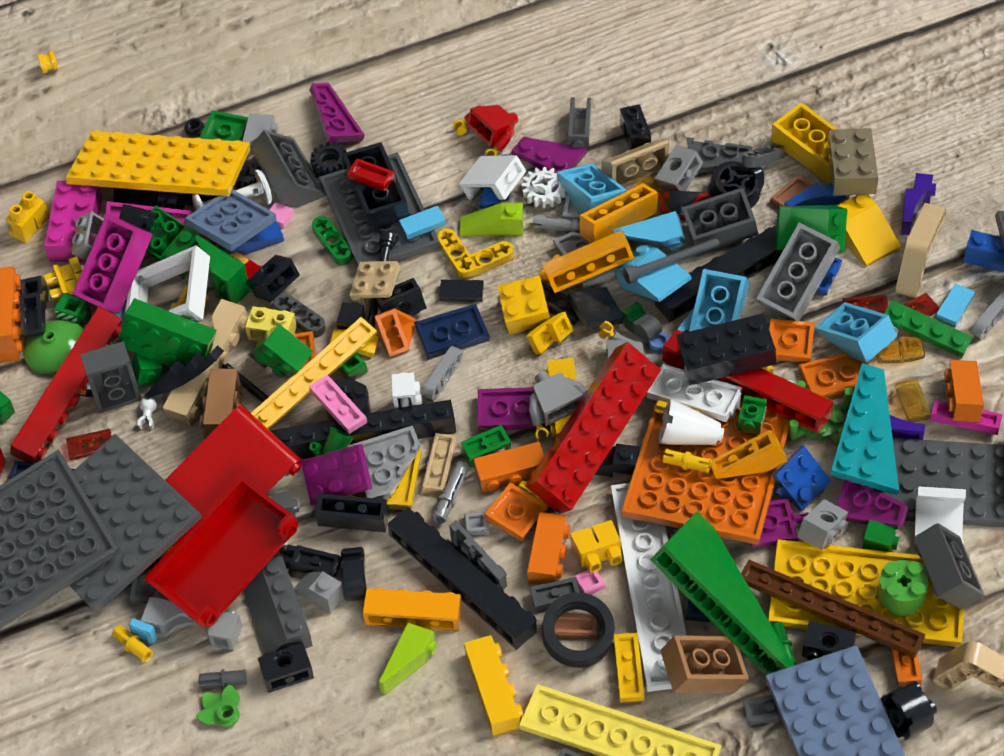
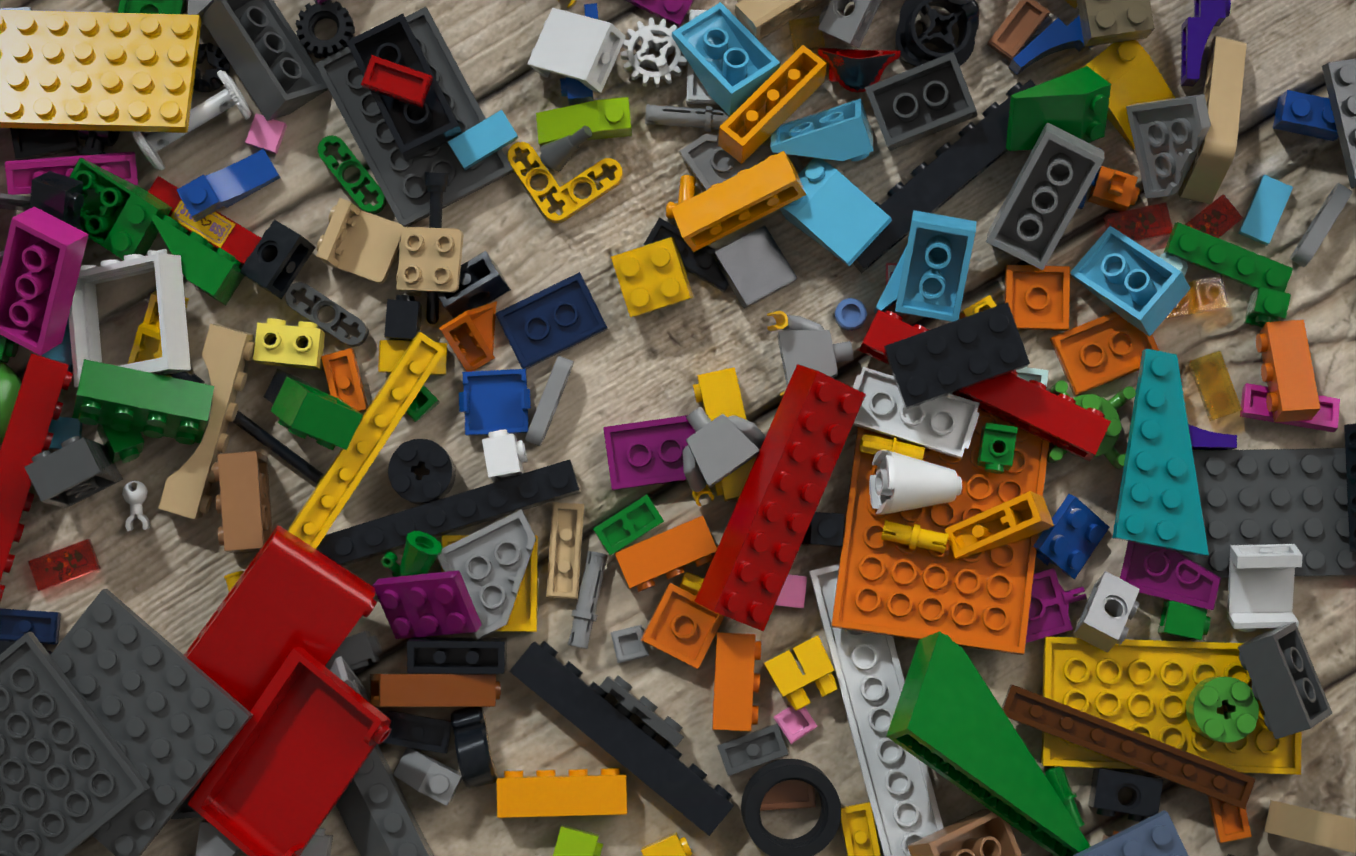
camera: 10 degrees left, 30 degrees up
black slope [144,345,224,398] -> none
sand blue plate [185,189,277,251] -> none
bright pink plate [309,375,367,434] -> none
black tile [439,279,484,302] -> none
yellow slope [526,312,573,354] -> none
leg [621,301,662,341] -> none
dark grey piece [622,239,719,284] -> none
none -> tan bracket [316,198,404,284]
none -> dark orange slope [370,674,501,707]
none -> blue piece [458,369,531,436]
none -> dark grey cone [540,126,592,172]
none -> bright pink tile [775,574,807,609]
none -> orange brick [1087,166,1140,212]
none -> light grey plate [1126,94,1211,198]
none -> green brick [1244,287,1291,328]

